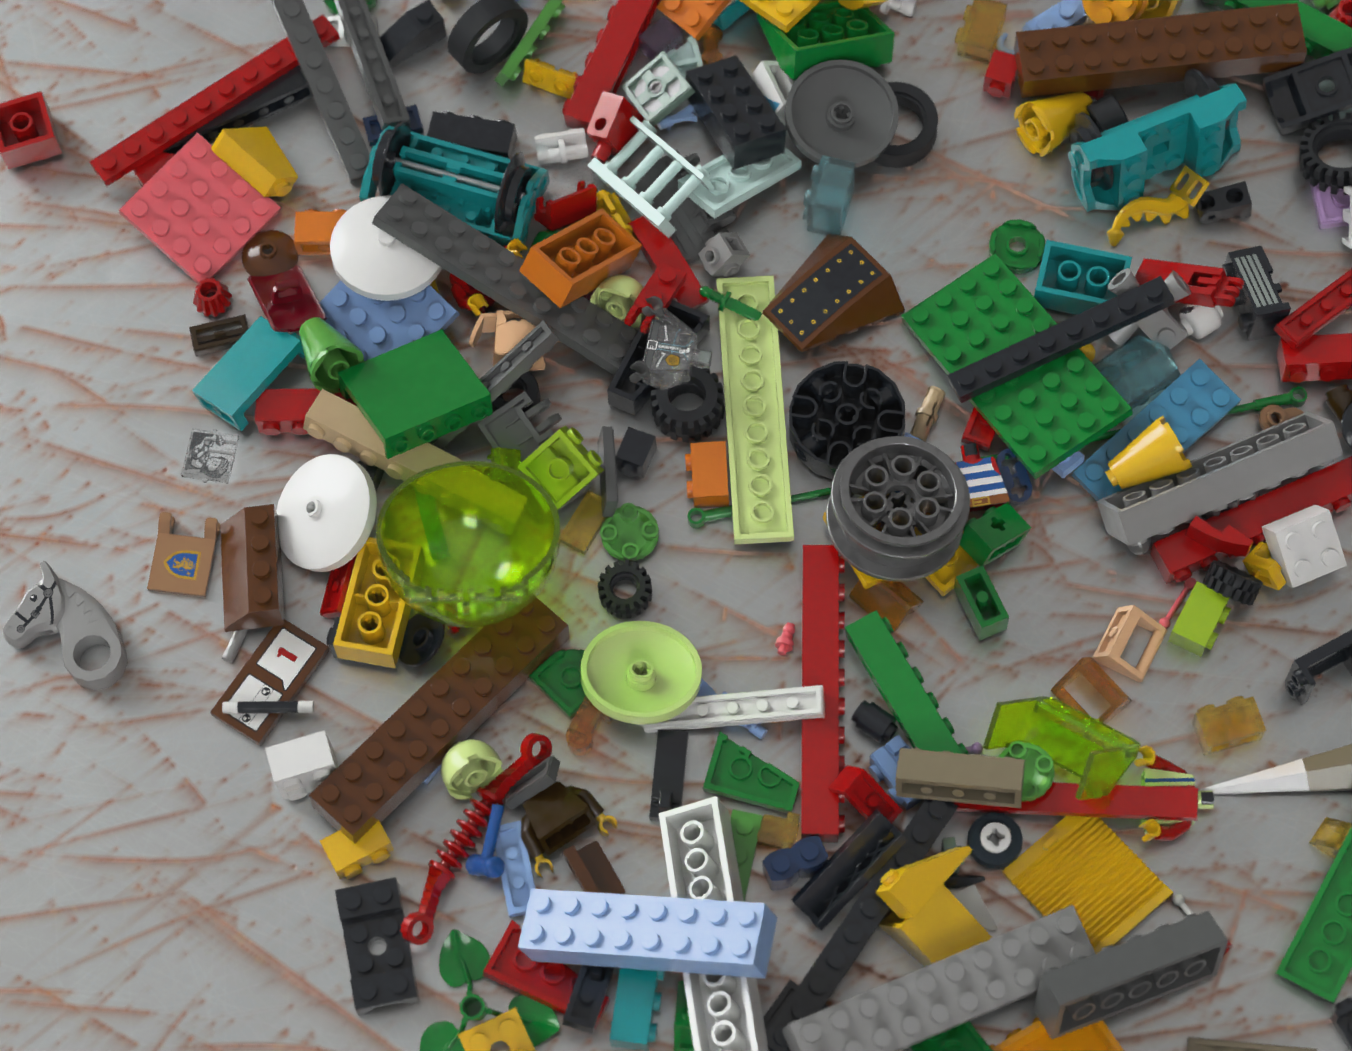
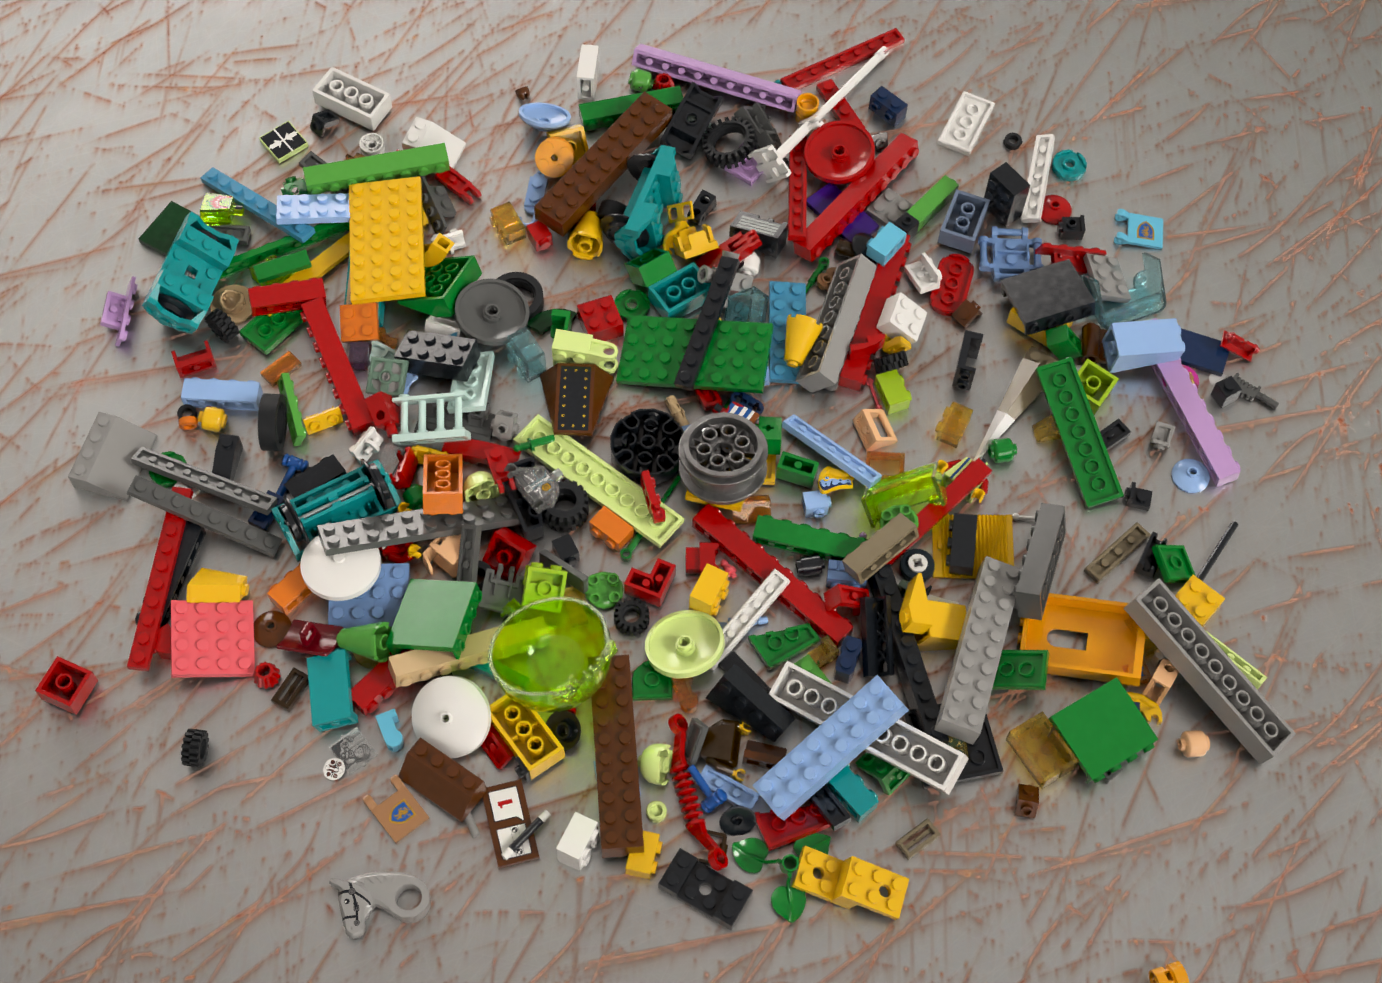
camera: 55 degrees left, 5 degrees down
none -> black tyre [181,728,209,767]
none -> blue piece [276,453,309,496]
none -> white sticker [323,758,345,780]
none -> medium azure leg [375,708,404,752]
none -> red slope [482,527,537,583]
none -> dark green tile [527,309,577,335]
none -> green panel [550,309,572,339]
none -> yellowish green brick [552,329,618,374]
none -> red brick [577,295,624,341]
none -> green brick [624,247,677,288]
none -> red brick [624,558,676,607]
none -> red hinge [640,470,666,524]
none -> yellowish green tile [646,801,667,823]
none -> yellow panel [672,224,719,259]
none -> red piece [686,542,719,577]
none -> yellow brick [689,563,730,617]
none -> dark brown piece [698,830,728,866]
none -> black wedge [706,664,796,742]
none -> black piece [719,805,756,836]
none -> light blue plate [782,414,882,489]
none -> light blue brick [801,490,831,518]
none -> yellow arm [818,466,855,494]
none -> black brick [946,513,977,576]
none -> green head [988,438,1017,463]

